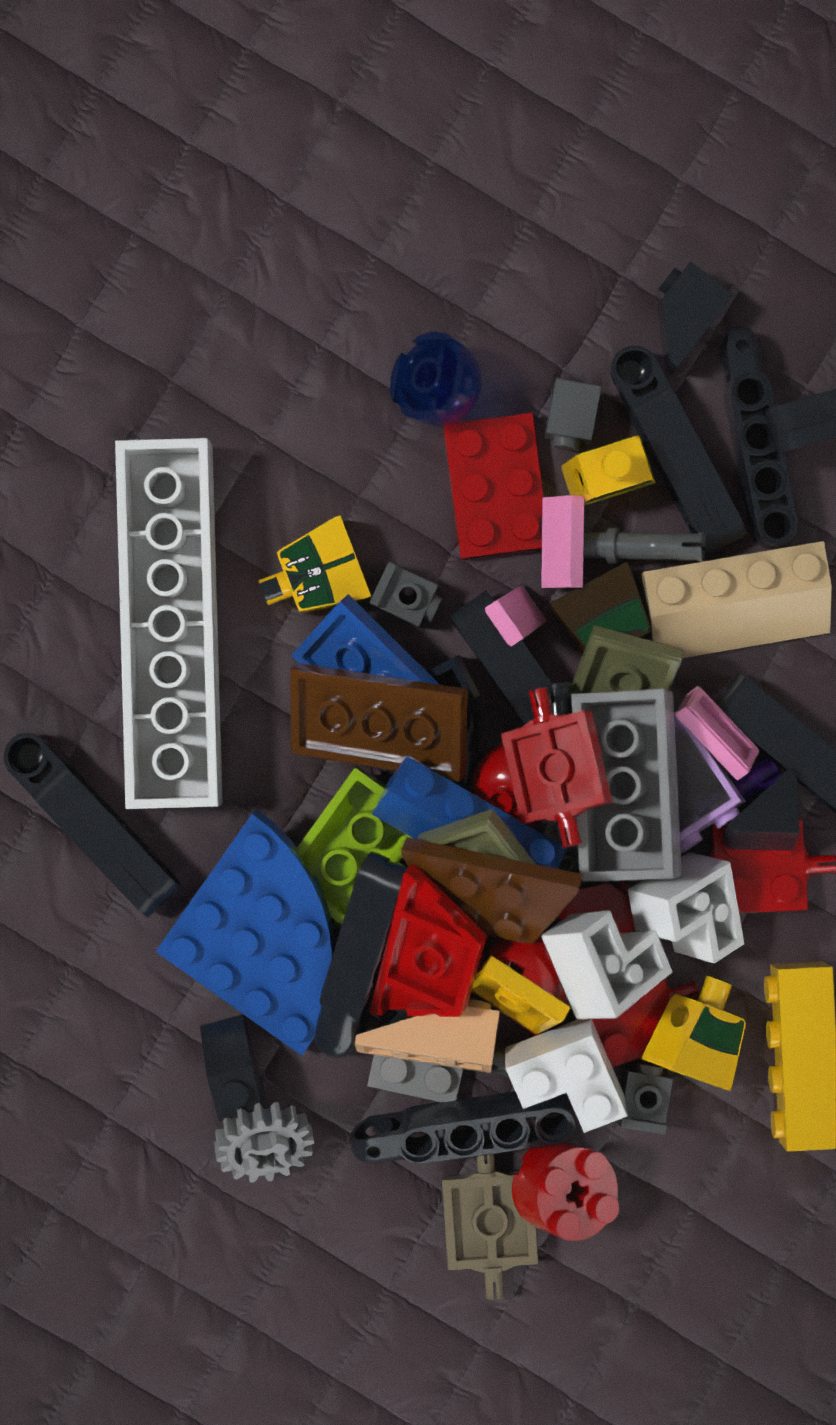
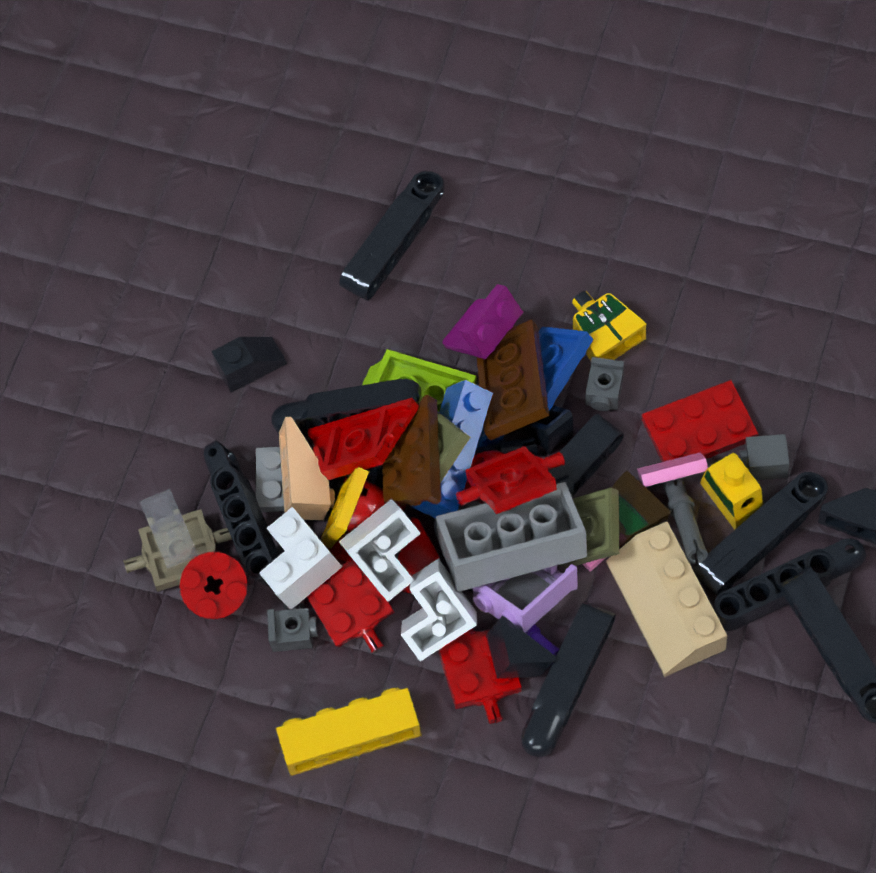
camera: 80 degrees right, 25 degrees down
white brick [115,438,223,809] -> none
blue plate [156,808,335,1056] -> none
light grey gear [214,1102,314,1182] -> none
clear blue cylinder [390,331,482,427] -> none
bright pink tile [485,585,547,646] -> none
yellow torso [642,976,746,1091] -> none
bright pink tile [675,686,759,781] -> none
none -> clear slope [139,489,198,569]
none -> magenta bracket [443,284,523,359]

